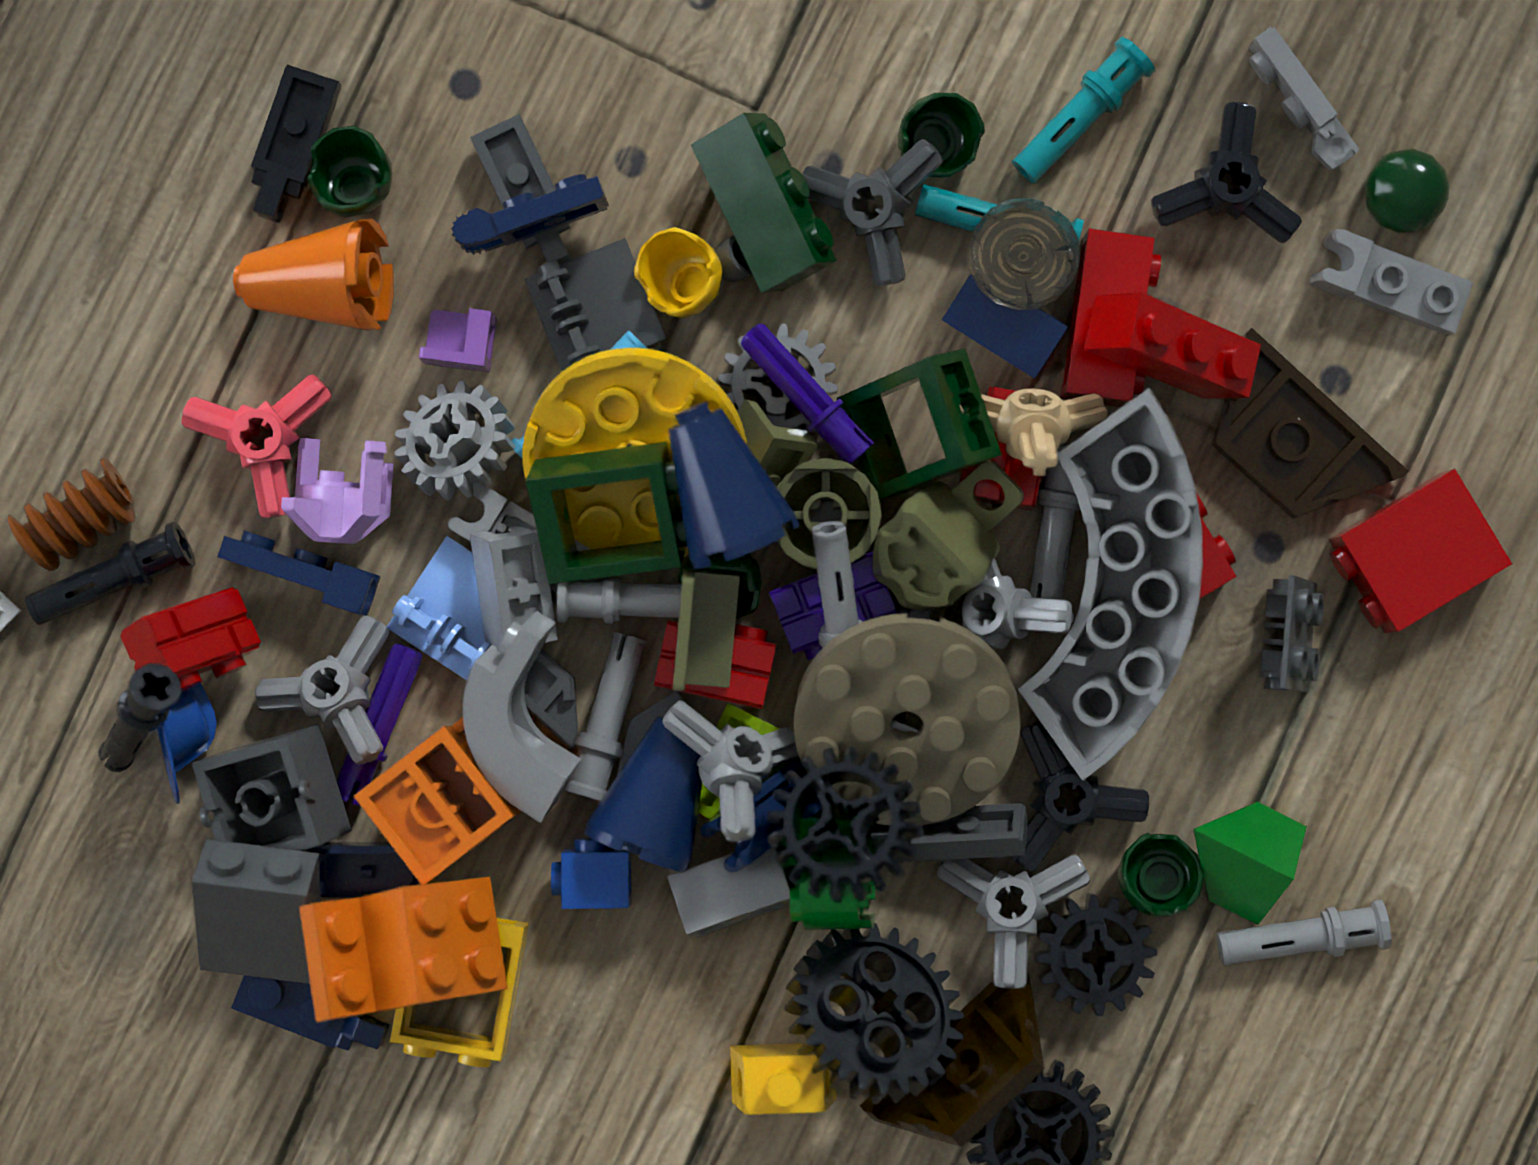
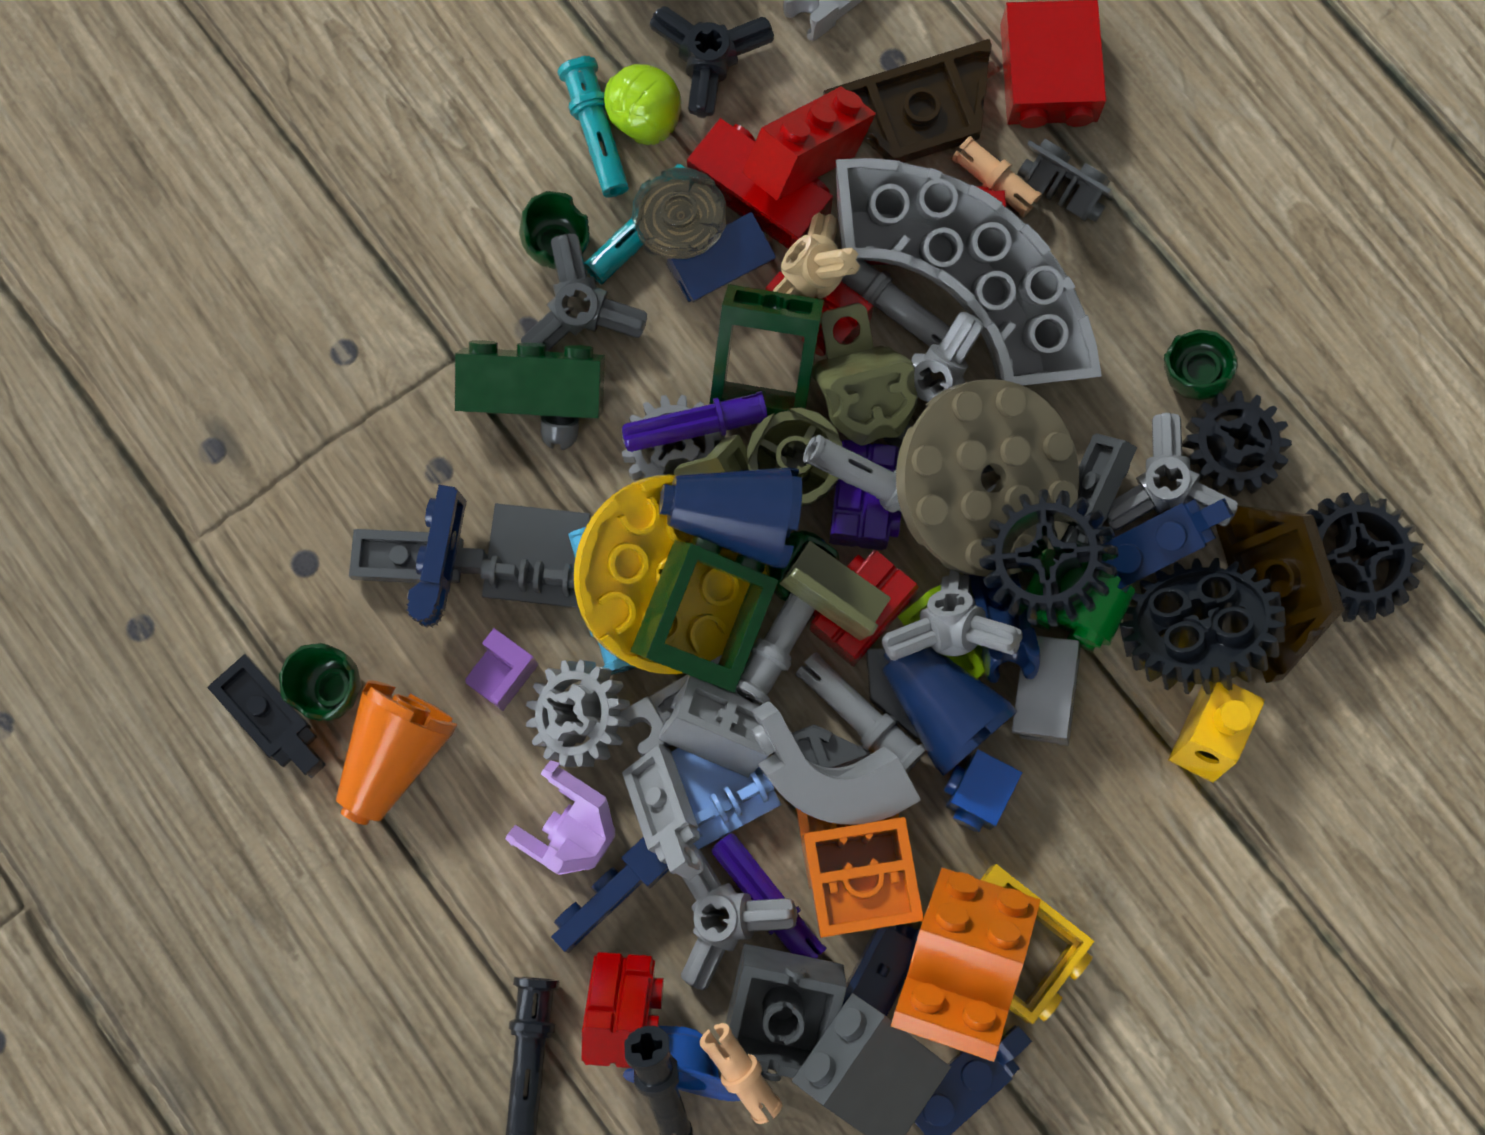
camera: 60 degrees left, 10 degrees down
dark orange piece [8,457,136,571] -> none
coral bush [181,374,332,518] -> none
yellow hair [634,227,722,319] -> none
black bush [1010,720,1149,872] -> none
green slope [1193,801,1307,925] -> none
light grey pin [1216,900,1392,966] -> none
none -> lime hair [604,64,682,145]
none -> light grey hinge [622,744,704,881]
none -> light nougat pin [700,1023,782,1124]
none -> light nougat pin [952,136,1042,217]
none -> dark blue hinge [1103,498,1234,589]

